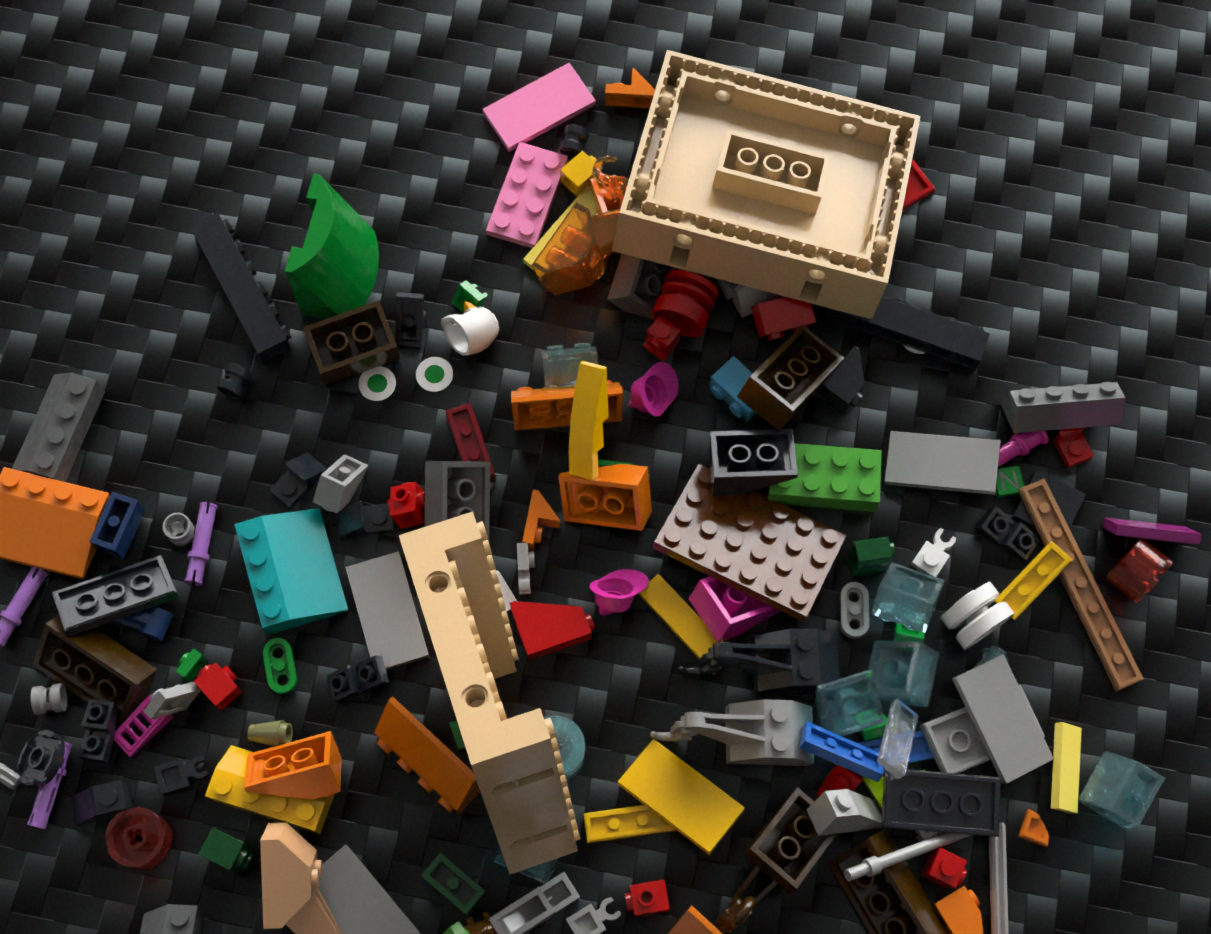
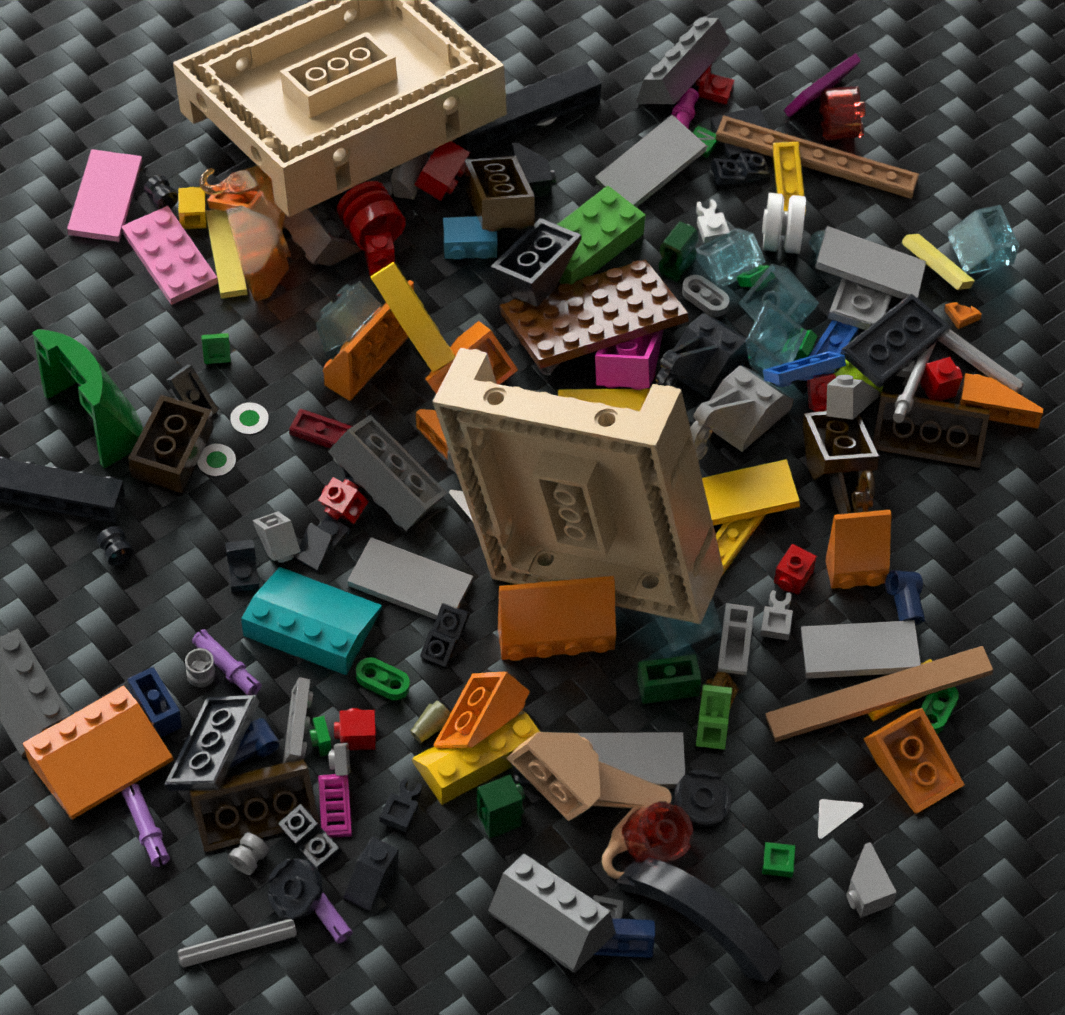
camera: 50 degrees left, 15 degrees down
clear red brick [105,807,173,870] -> none
white piece [441,301,499,355] -> none
orange slope [605,68,655,108] -> none
dark pink piece [628,362,678,416] -> none
clear tile [877,699,918,779] -> none
none -> light grey plate [283,677,313,763]

